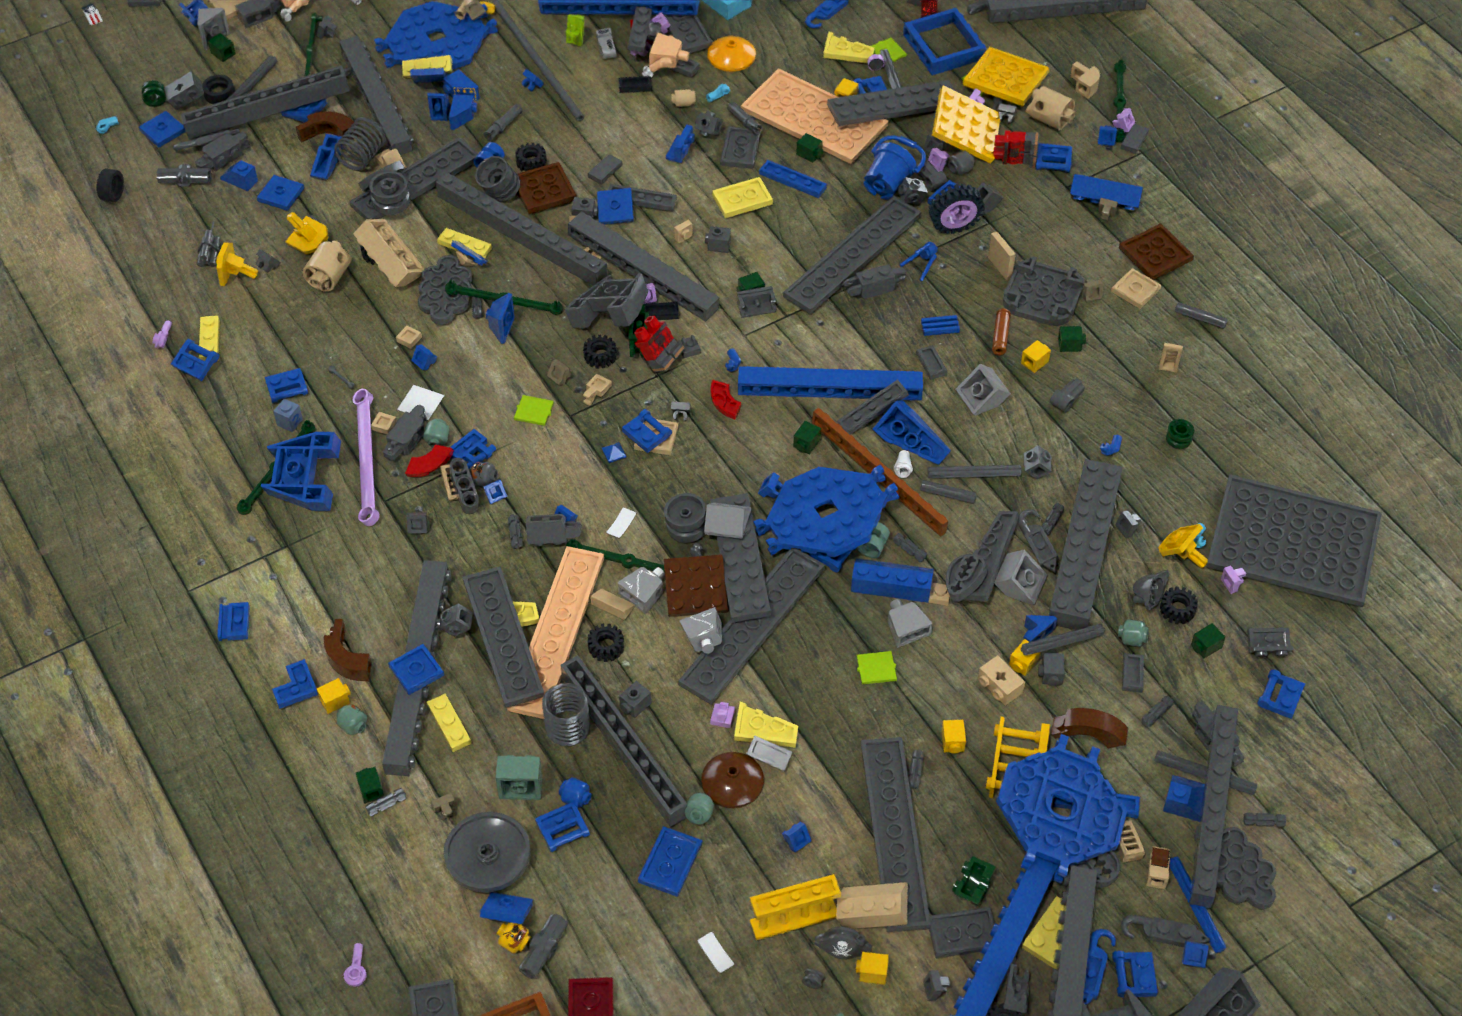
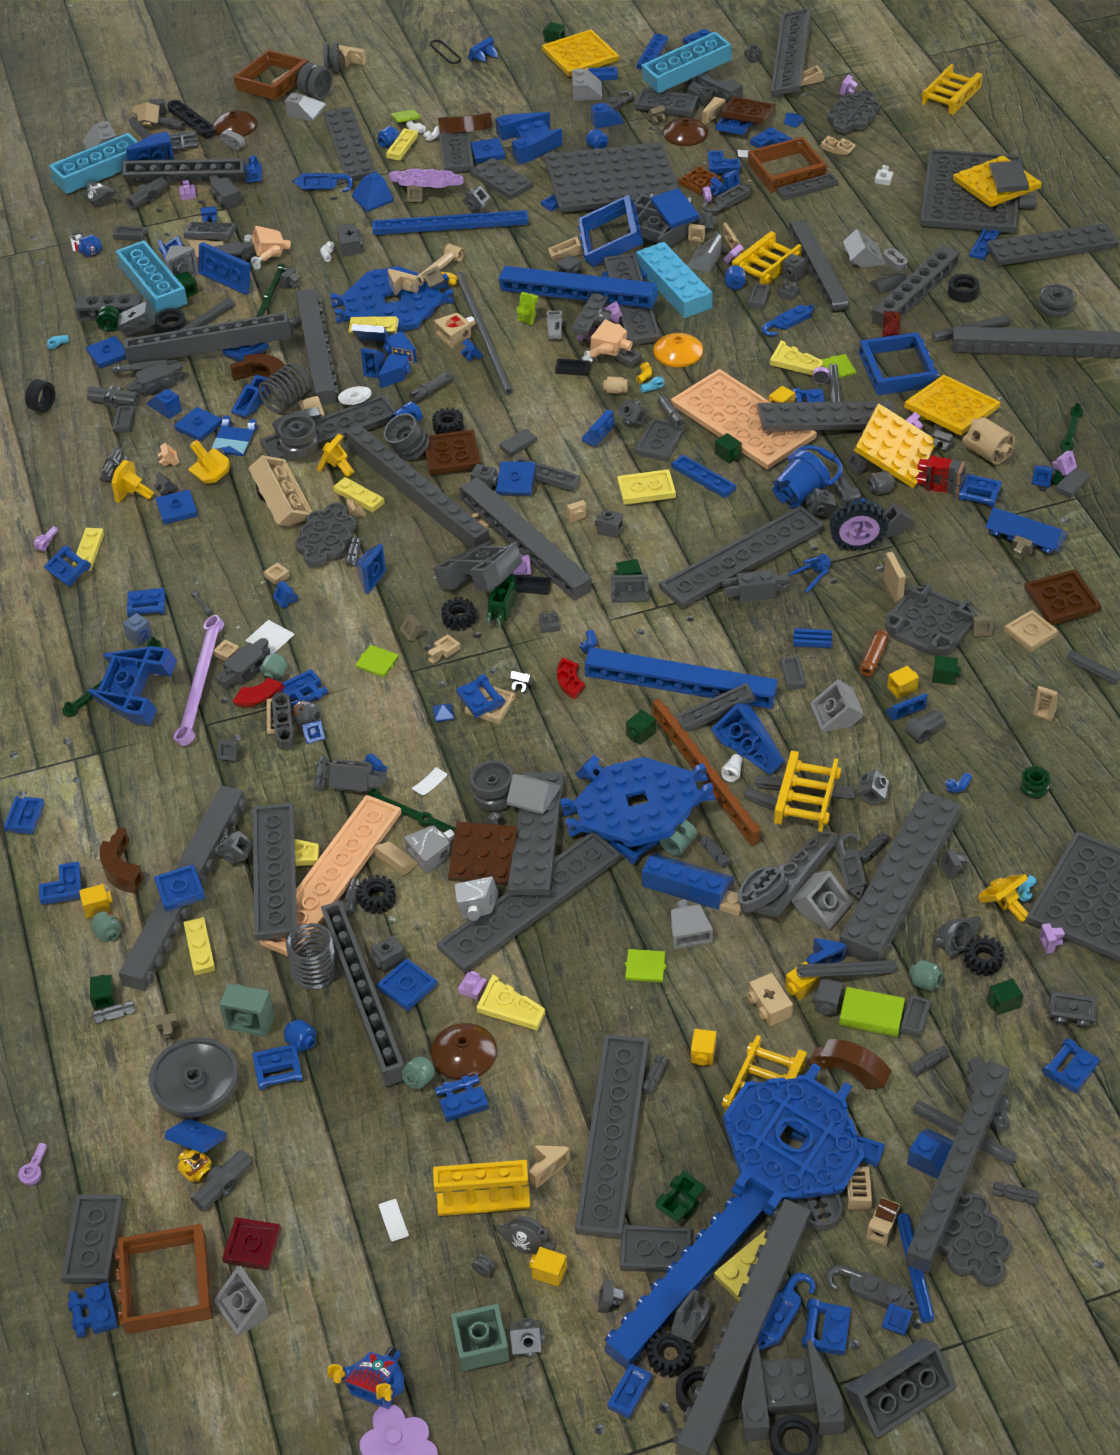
camera: 15 degrees right, 5 degrees down
tan cylinder [302,240,352,292] -> none
dark green piece [445,280,563,315] -> none
blue piece [451,240,488,266] -> none
hips [634,316,685,372] -> none
blue tile [638,826,702,897] -> none
tile [746,736,793,771] -> none
blue tile [782,822,812,852] -> none
tan slope [837,882,907,929] -> none
lavender tile [928,148,949,172] -> none
tan brick [1071,61,1100,99] -> none
none -> dark grey brick [75,294,143,321]
none -> blue head [77,235,102,257]
none -> dark grey tile [113,406,135,432]
none -> medium azure brick [116,240,188,313]
none -> blue plate [155,489,198,525]
none -> light nougat tile [158,442,179,467]
none -> blue plate [198,242,250,295]
none -> blue flag [211,416,258,456]
none -> yellow piece [316,434,354,477]
none -> white dish [338,386,372,406]
none -> dark grey axle [343,878,360,915]
none -> blue plate [376,958,438,1012]
none -> tan slope [388,269,419,296]
none -> tan torso [434,313,476,349]
none -> blue plate [435,1074,489,1122]
none -> tan slope [529,1145,570,1189]
none -> yellow arm [636,362,652,384]
none -> yellow fence [774,751,841,832]
none -> lime piece [839,987,905,1038]
none -> blue slope [886,693,928,721]

